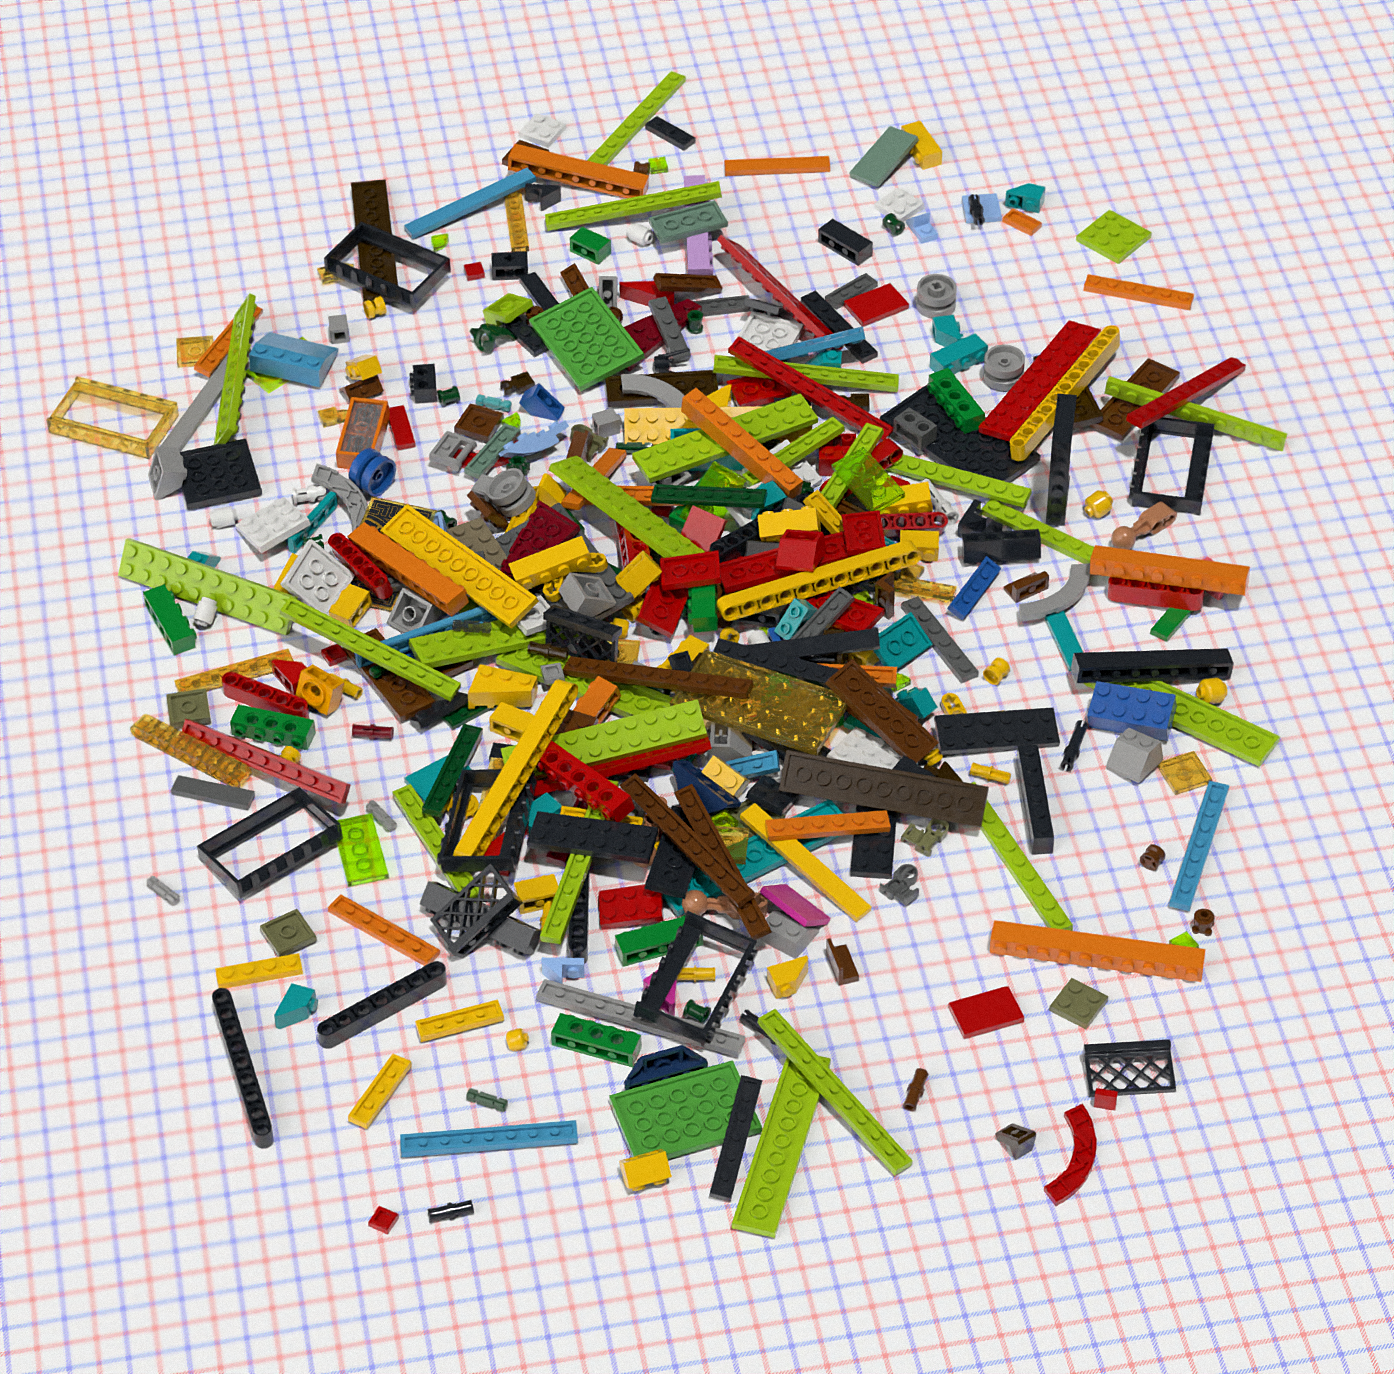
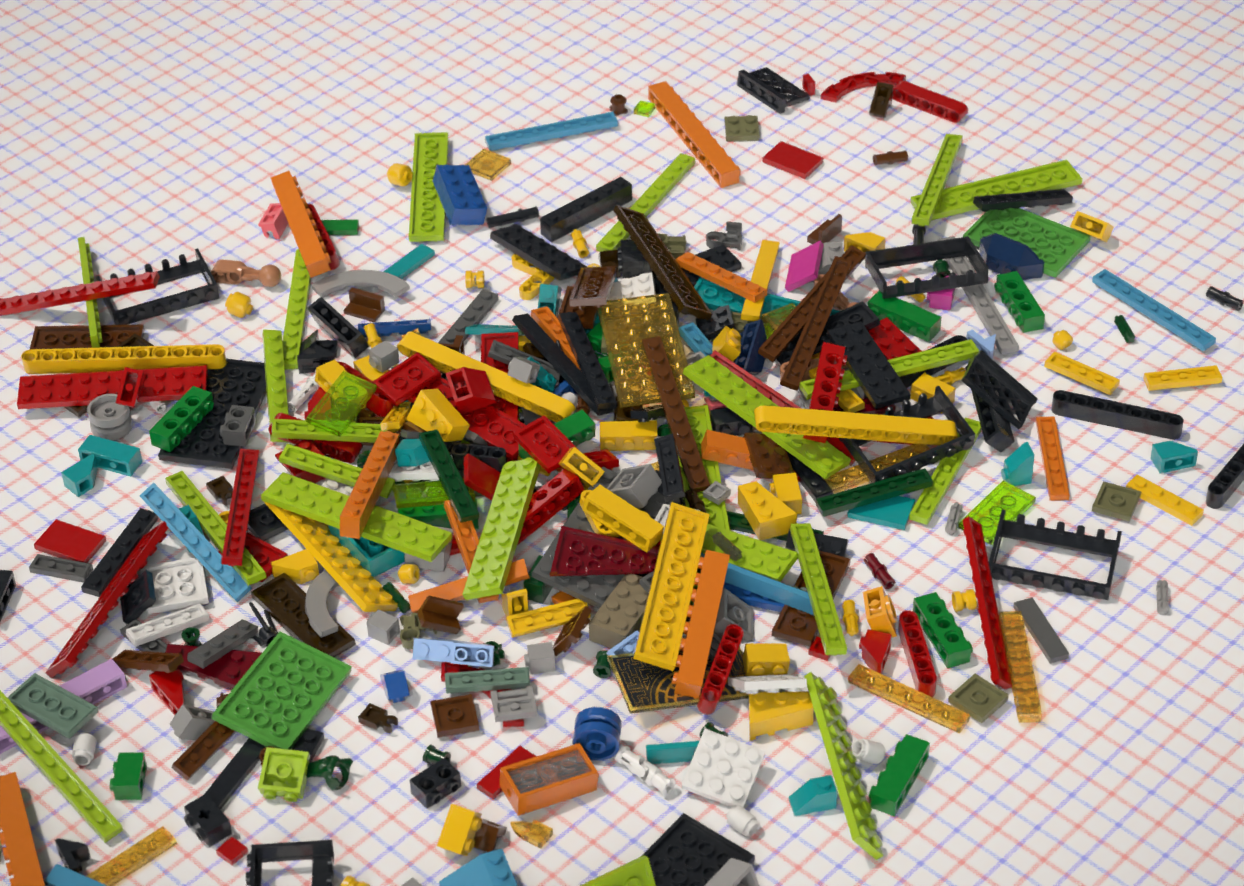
camera: 125 degrees left, 5 degrees down
light grey tile [311,463,370,532] -> none
teal axle [476,394,512,412] -> none
light grey wheel [486,468,536,517] -> none
clear neon green tile [502,412,521,429] -> none
light grey wheel [916,274,957,319] -> none
black window [1046,393,1077,526] -> none
black brick [1071,648,1234,683] -> none
light grey slope [1106,728,1163,783] -> none
reddish brown wheel [1140,844,1166,871] -> none
none -> red slope [116,367,145,408]
none -> white tile [126,604,210,647]
none -> yellow pin [364,323,382,348]
none -> light grey brick [369,340,399,373]
none -> light grey brick [507,357,541,383]
none -> red beam [893,81,969,123]
none -> teal slope [1001,442,1035,487]

